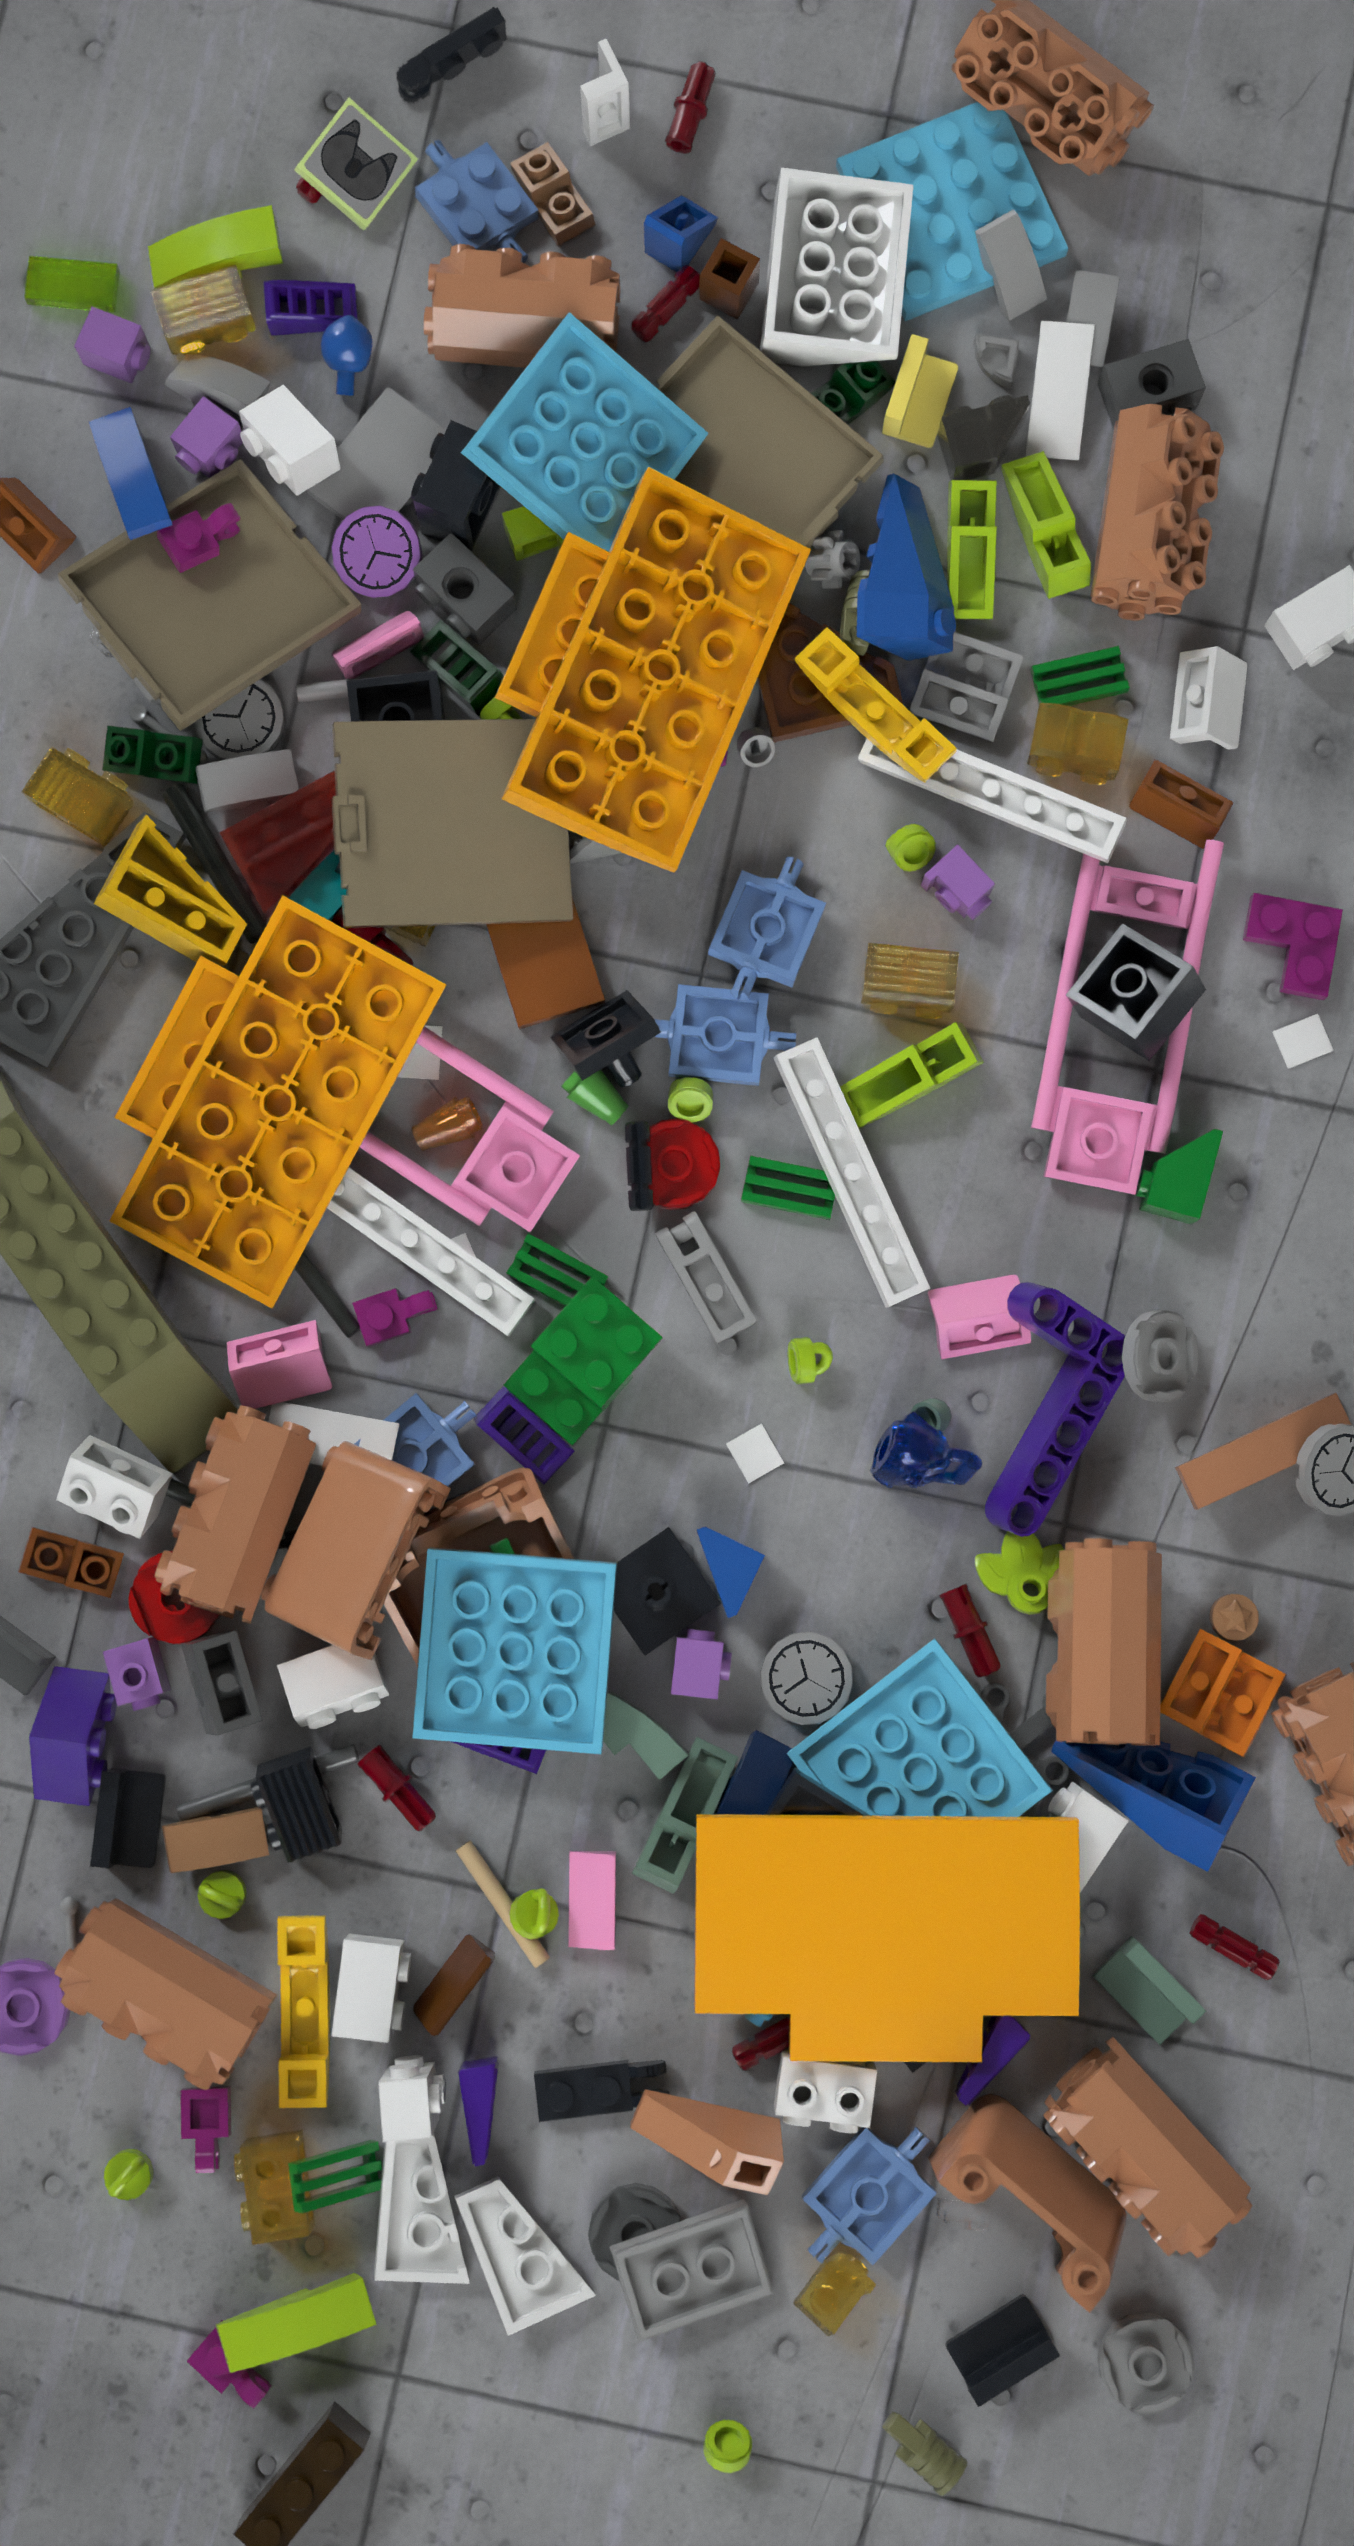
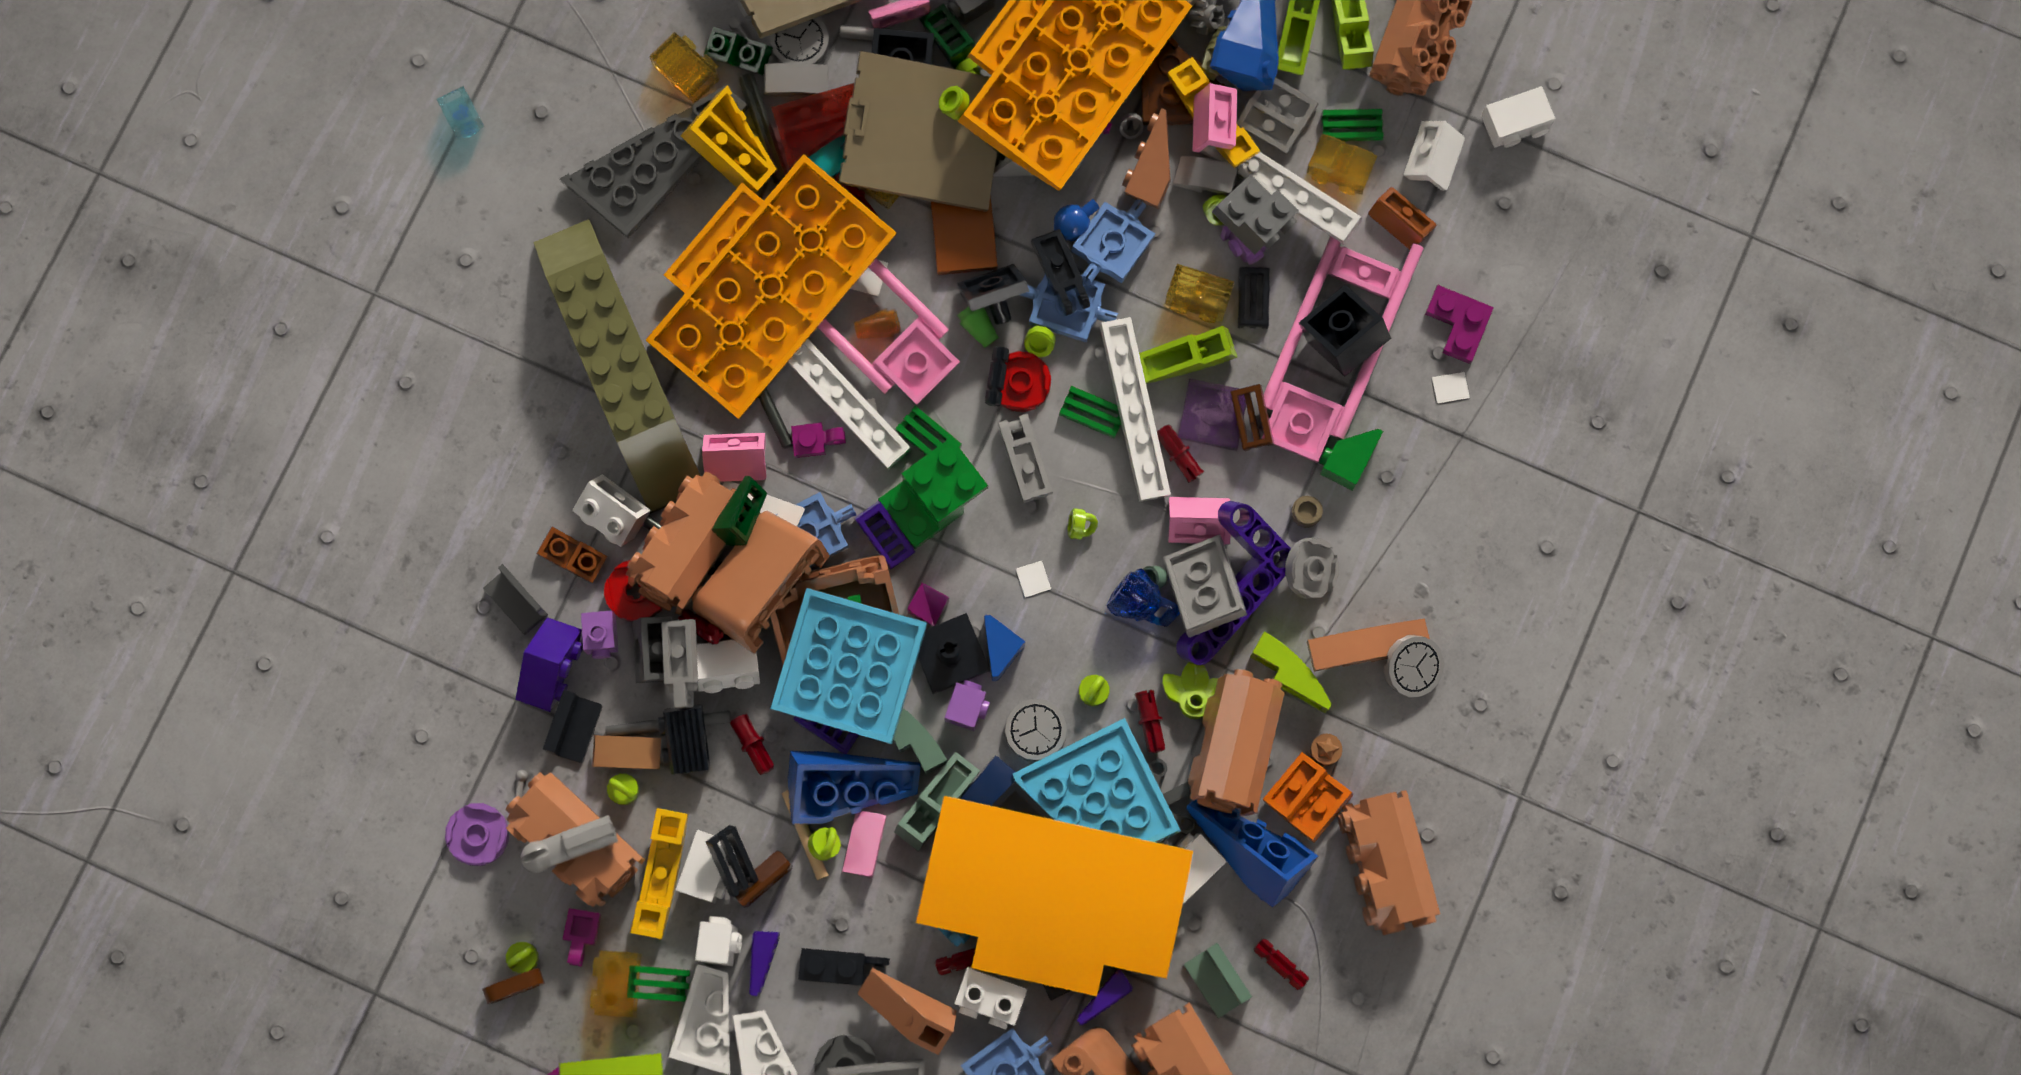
camera: 10 degrees right, 5 degrees down
none -> reddish brown beam [482,968,545,1005]
none -> light grey piece [521,815,618,873]
none -> light grey hinge [661,619,698,708]
none -> dark red axle [678,609,723,645]
none -> black tile [705,825,759,897]
none -> dark green slope [712,476,768,546]
none -> blue wedge [788,751,921,824]
none -> magenta slope [907,582,949,626]
none -> lime tile [938,86,970,120]
none -> black hinge [1031,229,1090,316]
none -> blue piece [1053,199,1100,241]
none -> lime tile [1079,675,1110,706]
none -> nougat slope [1122,108,1171,209]
none -> dark red axle [1157,424,1204,483]
none -> light grey tile [1163,534,1247,637]
none -> light grey slope [1173,156,1239,196]
none -> clear purple tile [1178,378,1246,451]
none -> bright pink panel [1193,83,1237,153]
none -> dark grey plate [1212,174,1299,255]
none -> reddish brown tile [1230,384,1274,451]
none -> black tile [1238,267,1270,329]
none -> lime slope [1250,631,1332,713]
none -> dark tan tile [1291,496,1323,528]

